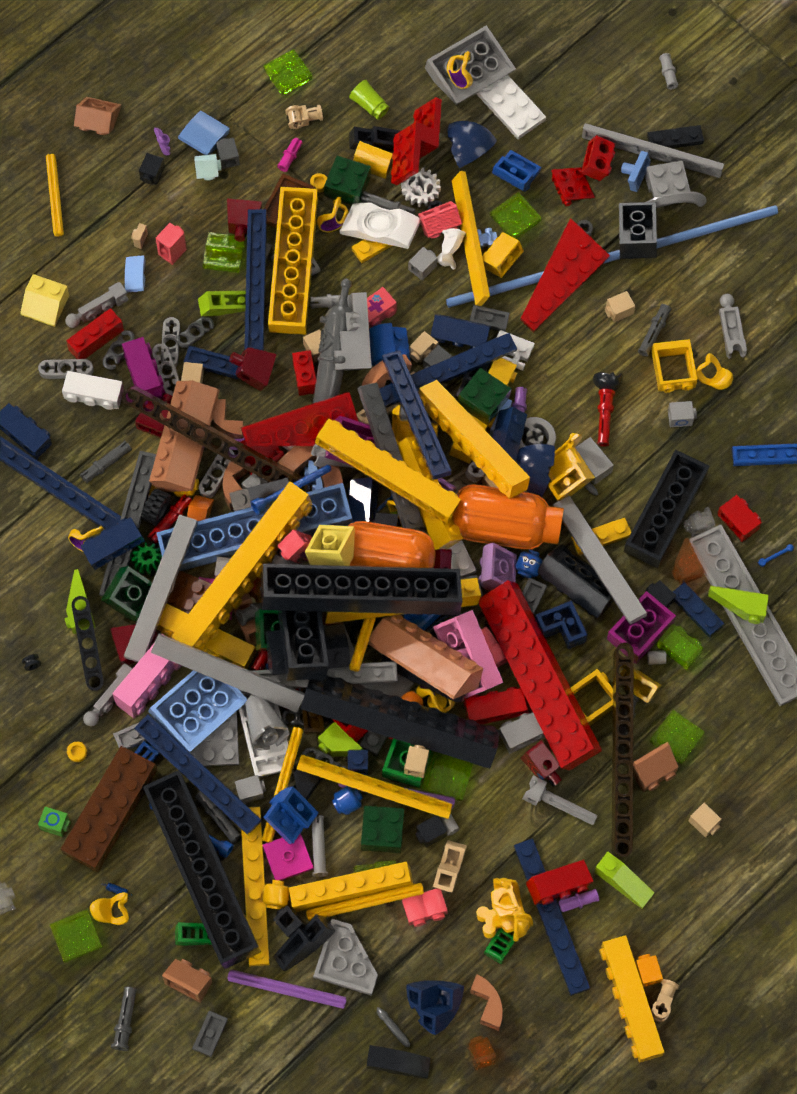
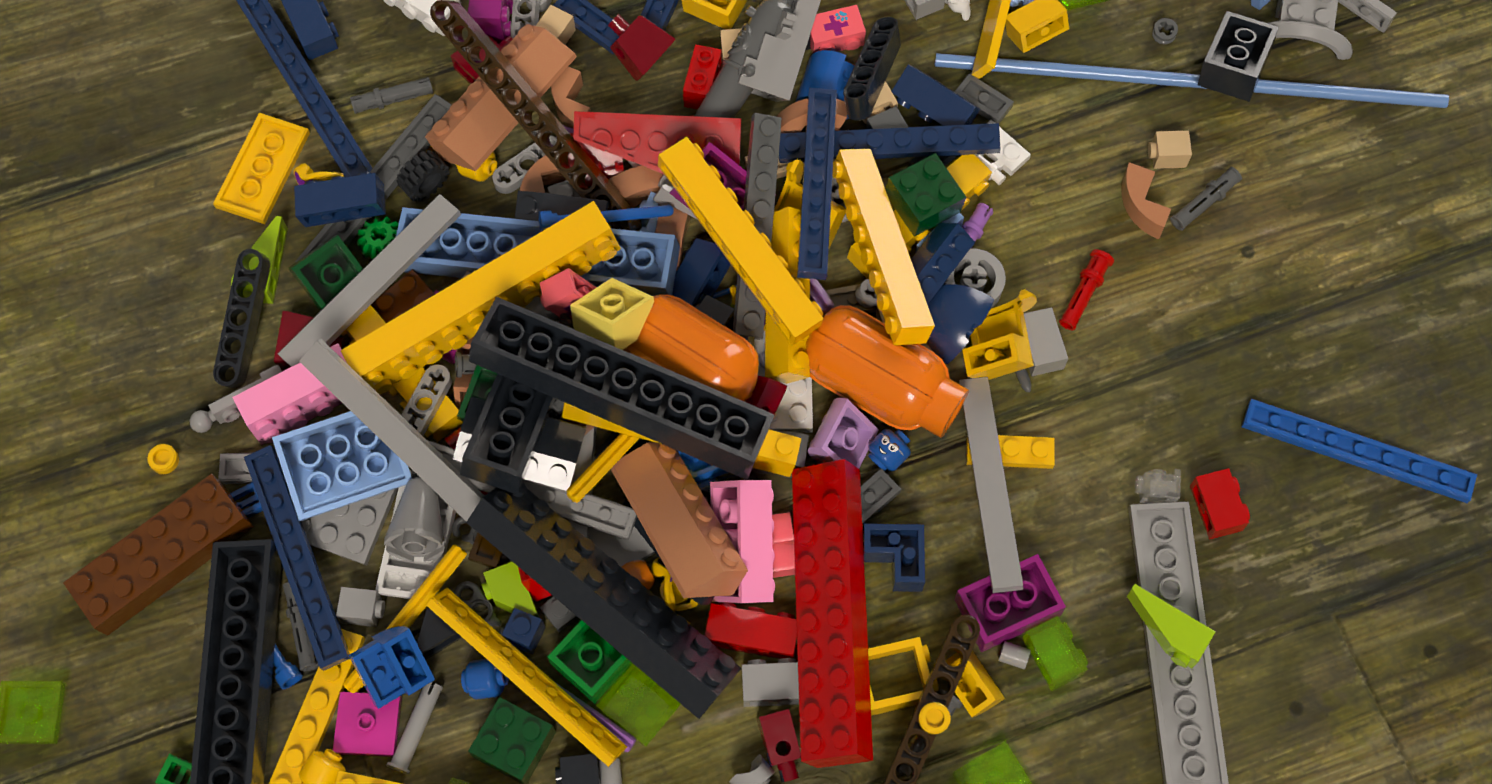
camera: 25 degrees right, 0 degrees up
black bush [22,654,41,671] -> none
bright green brick [38,807,71,837] -> none
yellow piece [90,892,129,925] -> none
blue piece [102,882,133,896] -> none
red pin [147,494,192,544] -> none
orange slope [187,495,214,521] -> none
tan brick [404,745,429,778] -> none
red wing [520,218,610,332] -> none
black slope [538,544,614,618] -> none
black hair [593,372,623,391] -> none
black brick [624,449,710,569] -> none
black brick [645,580,676,609] -> none
yellow window [651,339,697,393] -> none
light grey brick [668,401,697,427] -> none
clear orange slope [672,538,704,585] -> none
dark blue plate [673,582,724,638] -> none
yellow piece [696,353,733,390] -> none
light grey plate [719,294,747,359] -> none
blue hinge [758,544,794,567] -> none
none -> yellow tile [213,113,310,224]
none -> light grey beam [401,365,452,436]
none -> black beam [843,17,901,121]
none -> yellow tile [918,702,951,735]
none -> nougat brick [1121,162,1171,239]

